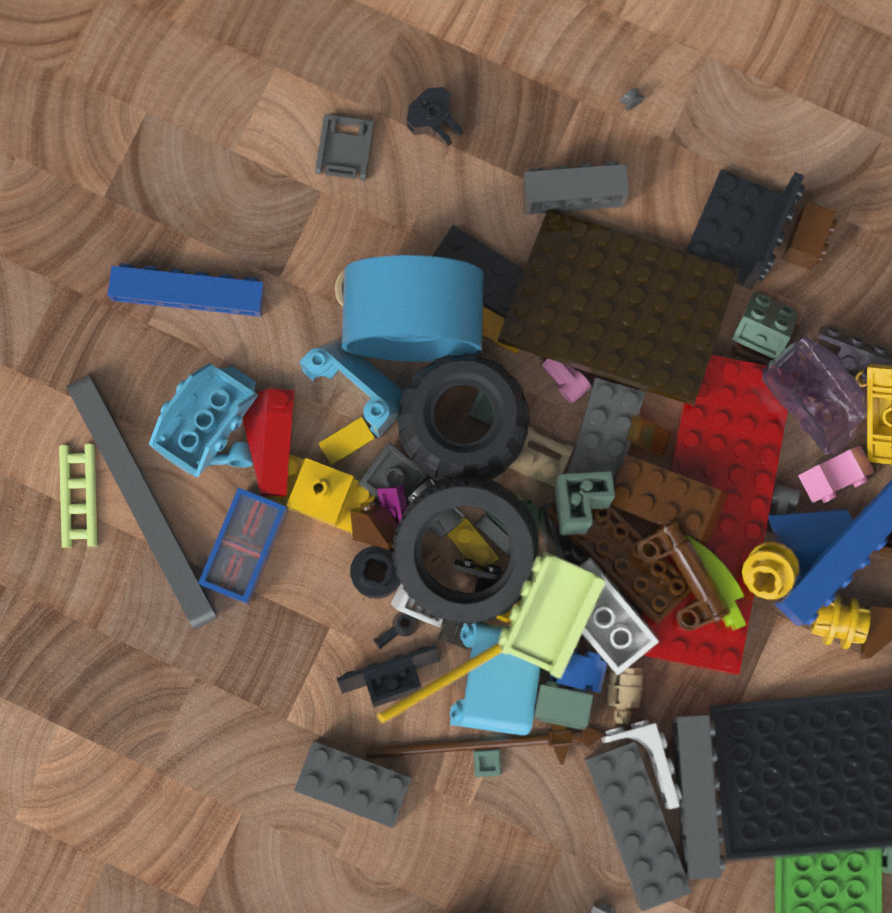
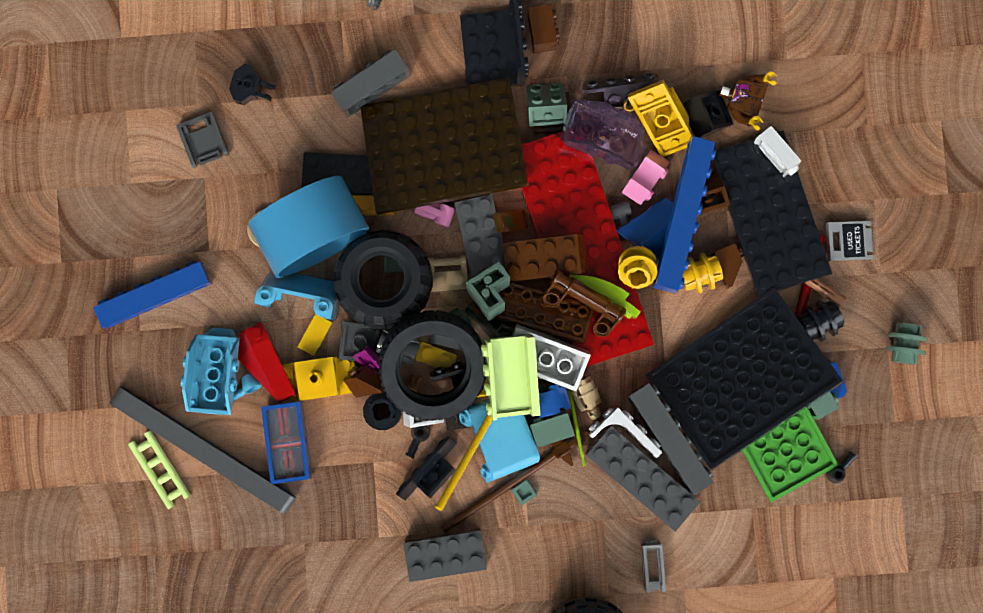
camera: 25 degrees left, 5 degrees up
none -> lime piece [567,388,586,466]

